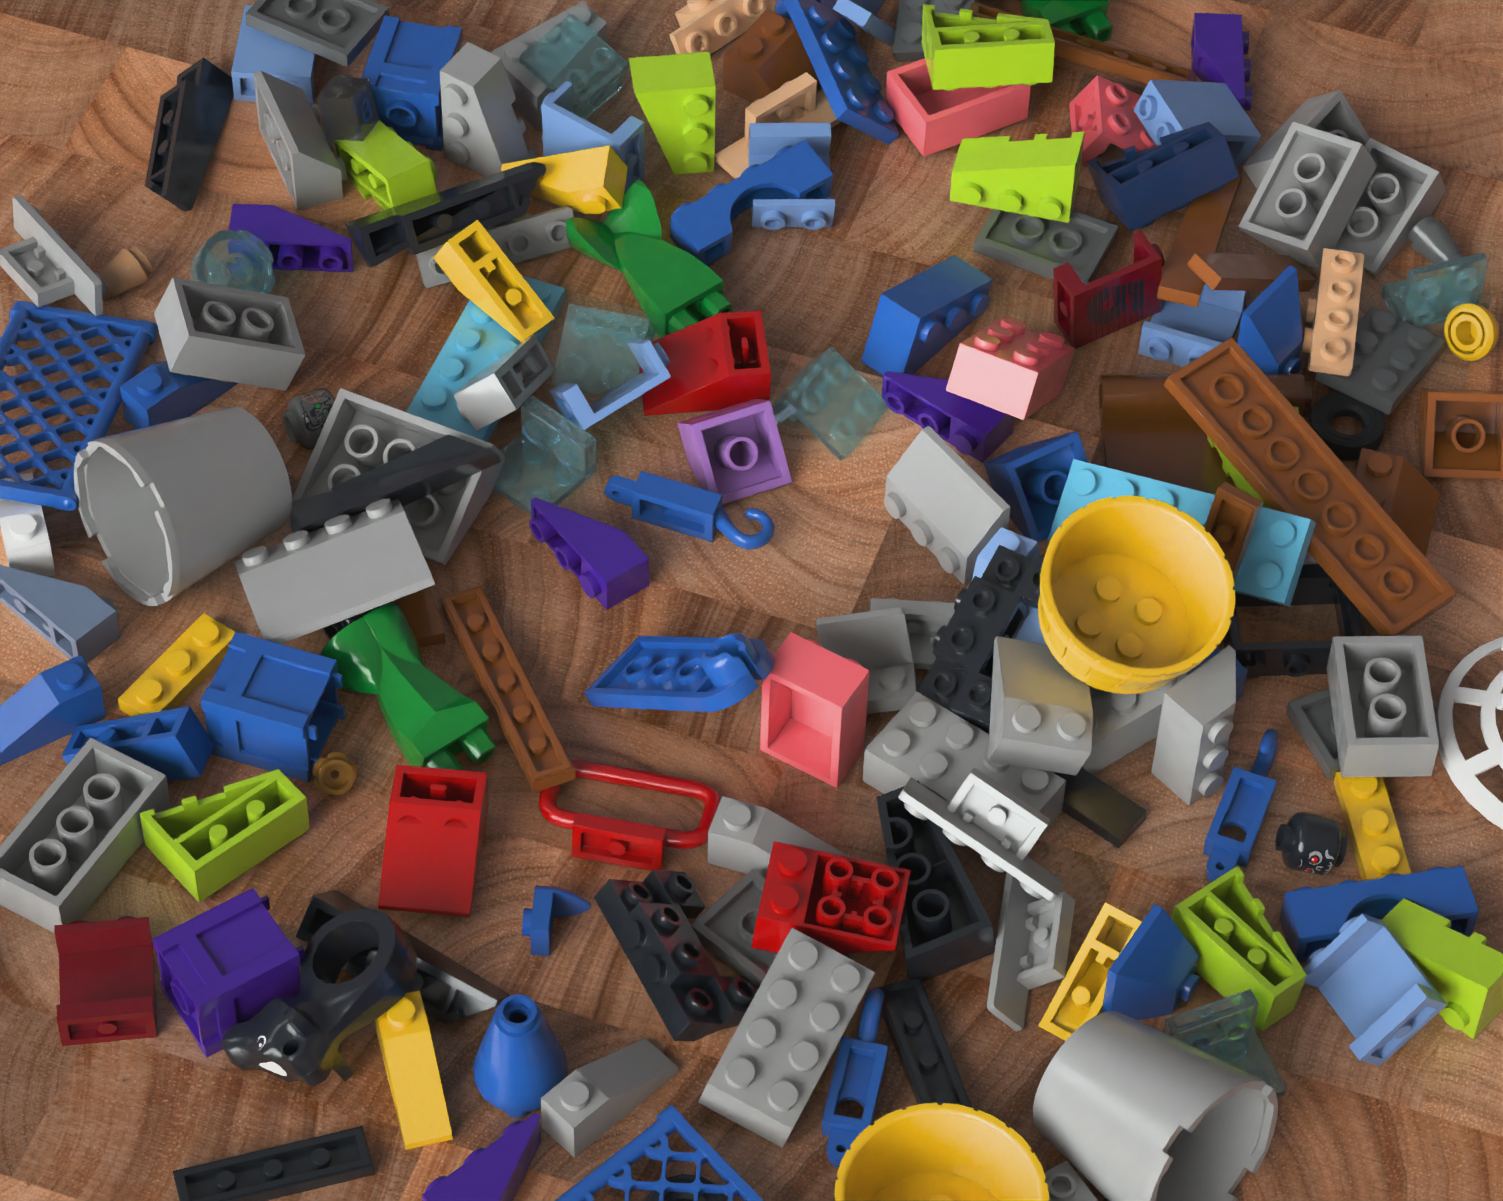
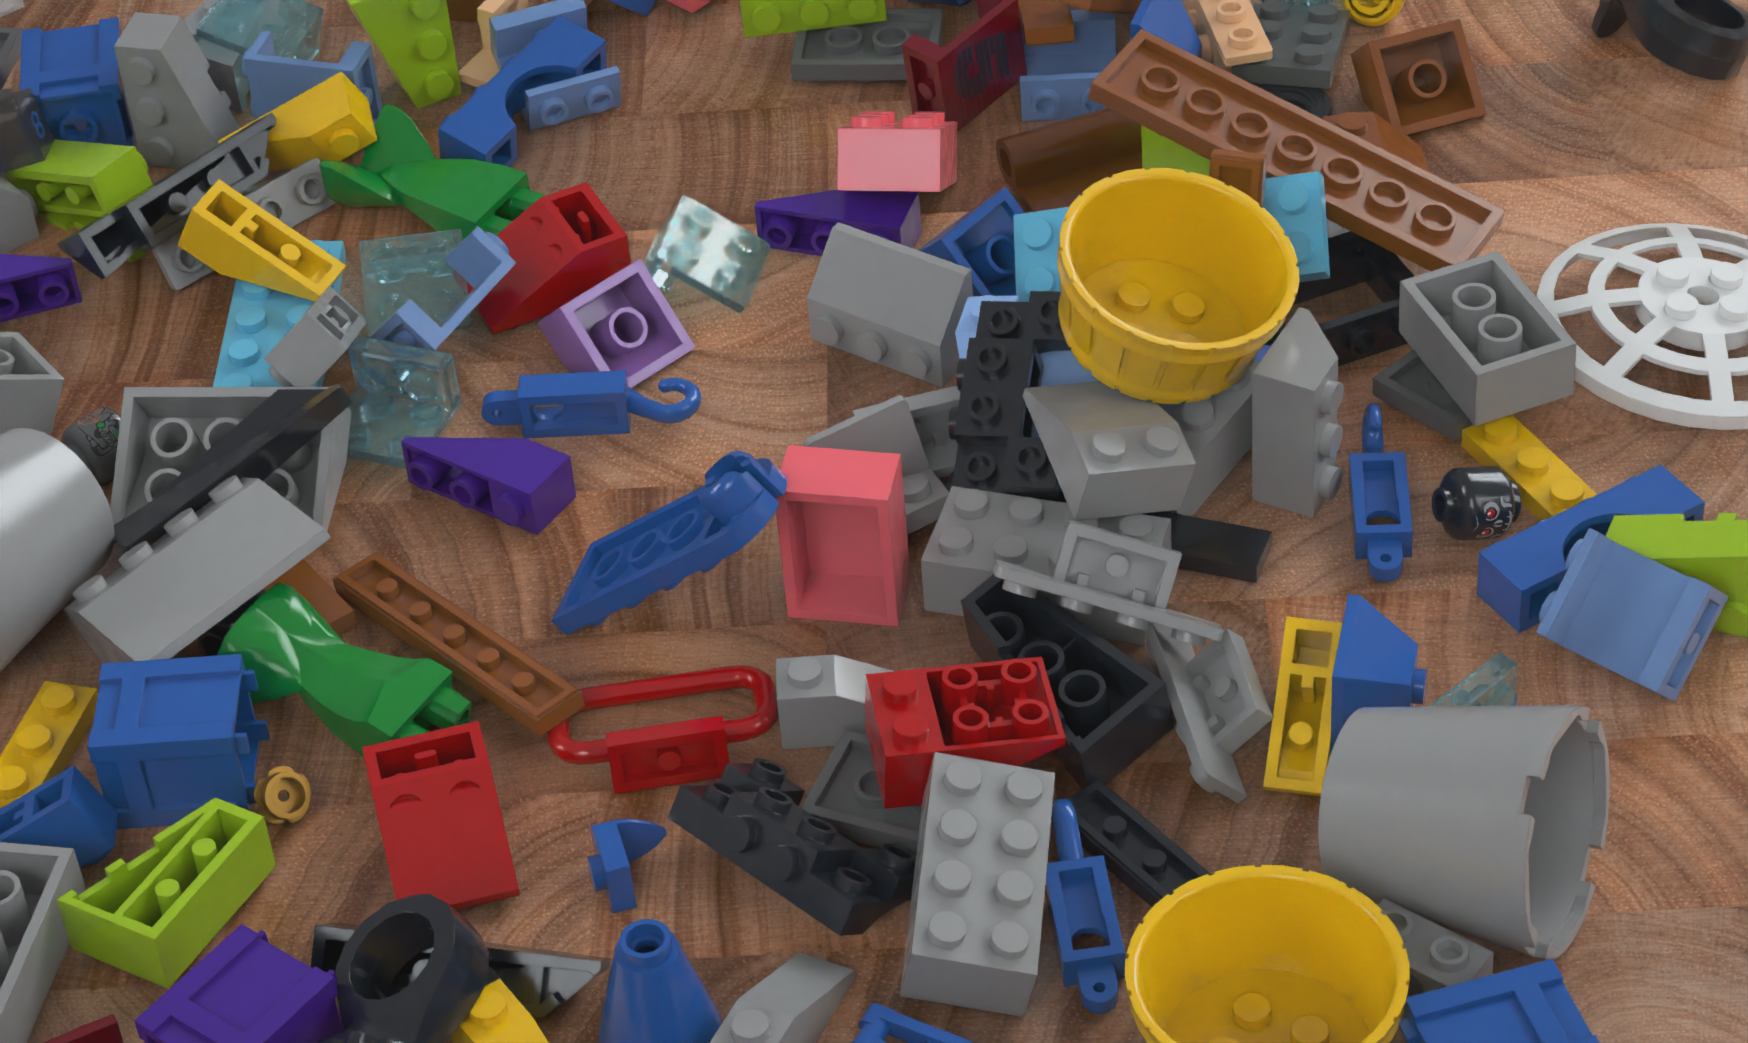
camera: 15 degrees left, 10 degrees down
blue wedge [861,255,993,375] -> none
lime wedge [1171,866,1307,1032] -> none

